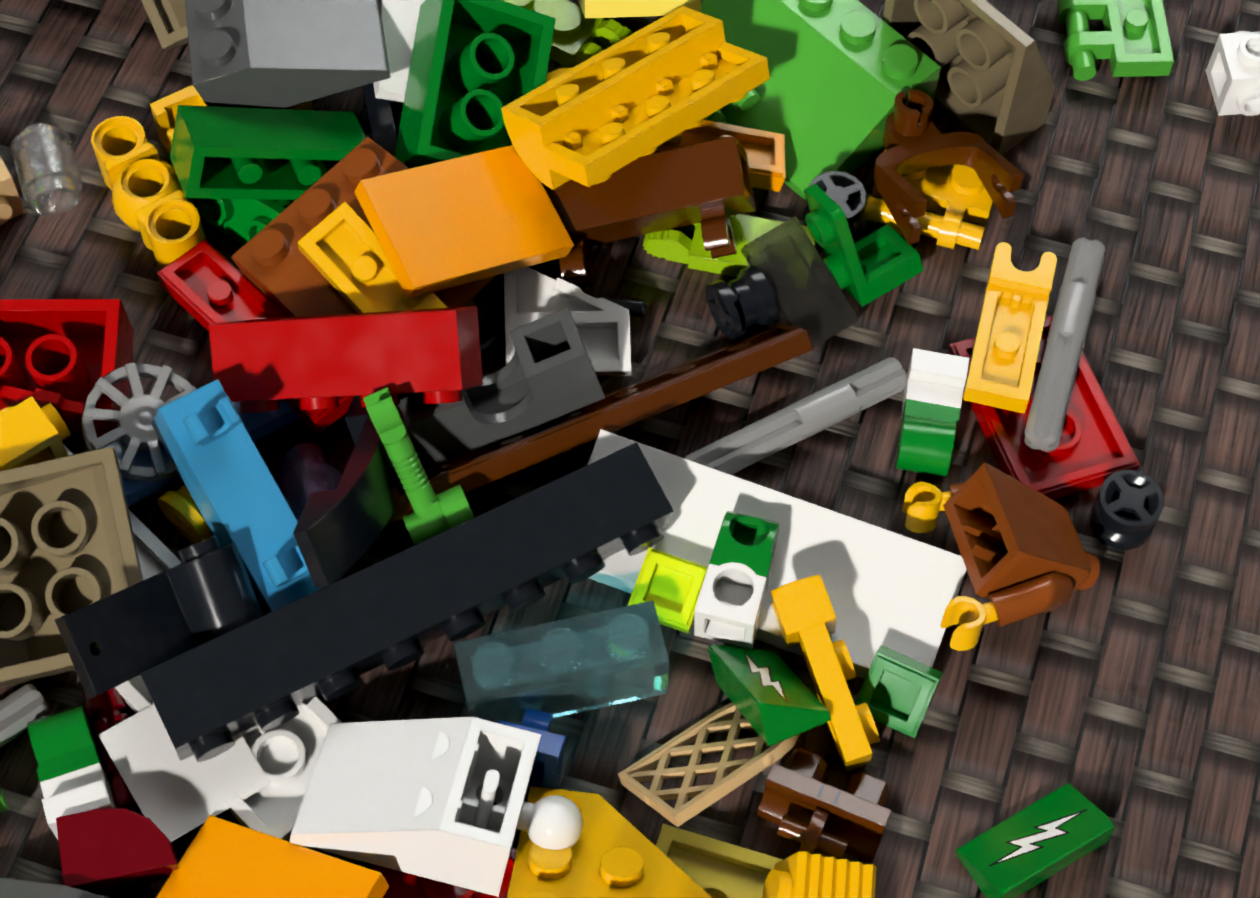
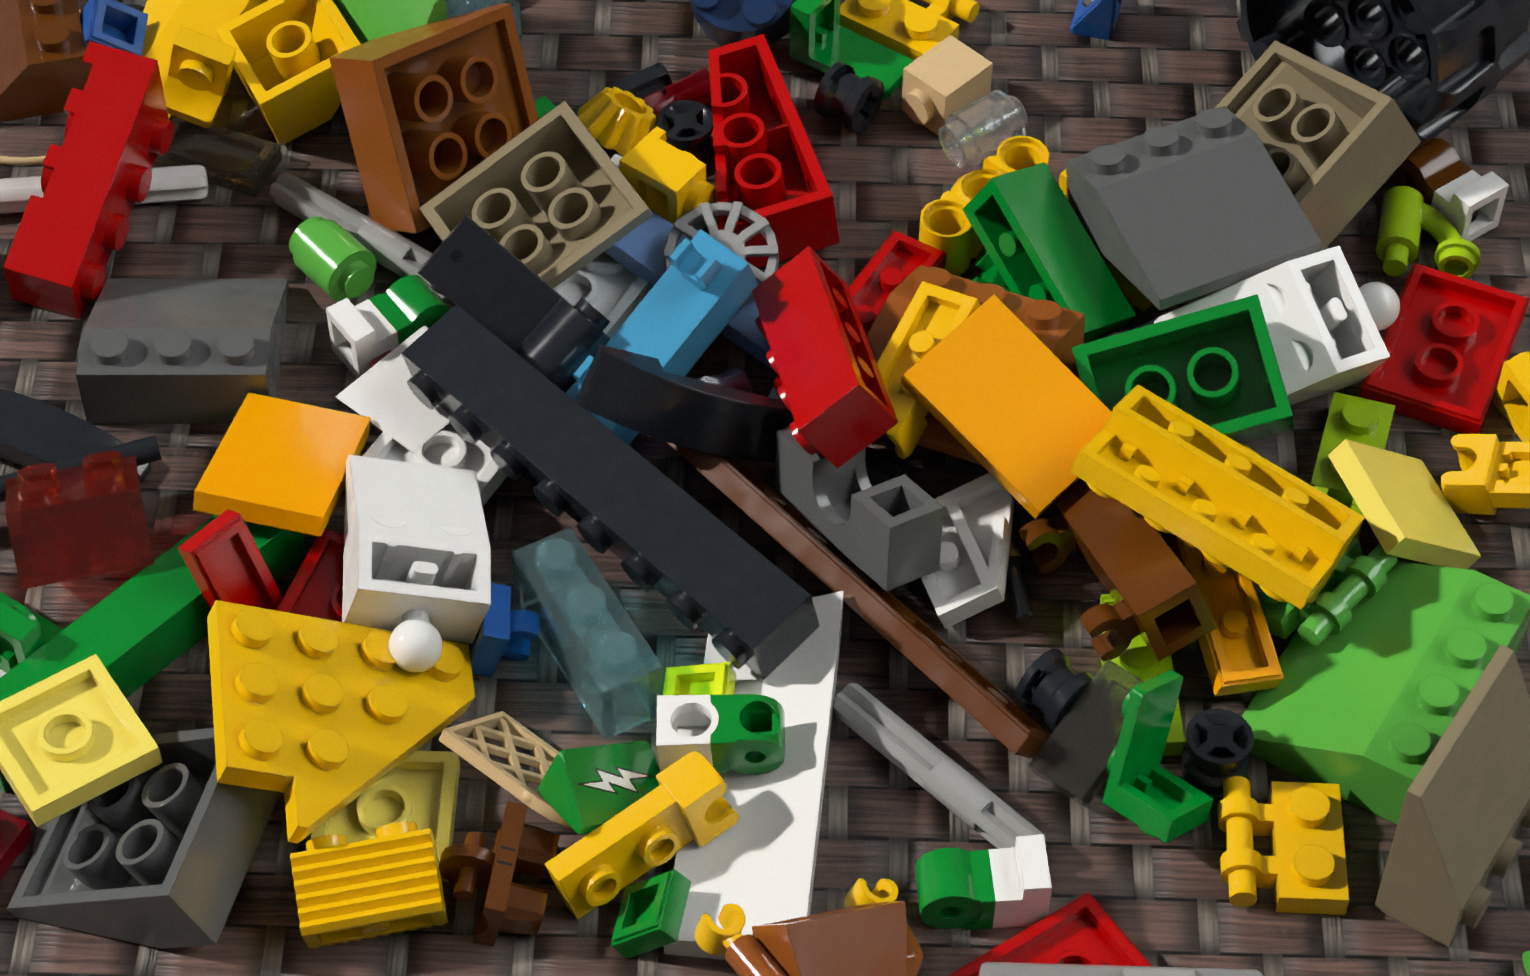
camera: 75 degrees right, 10 degrees down
dark red brick [56,808,179,895] -> none
bright green brick [363,388,475,545] -> none
reddish brown piece [872,89,1024,245] -> none
yellow plate [962,242,1057,414] -> none

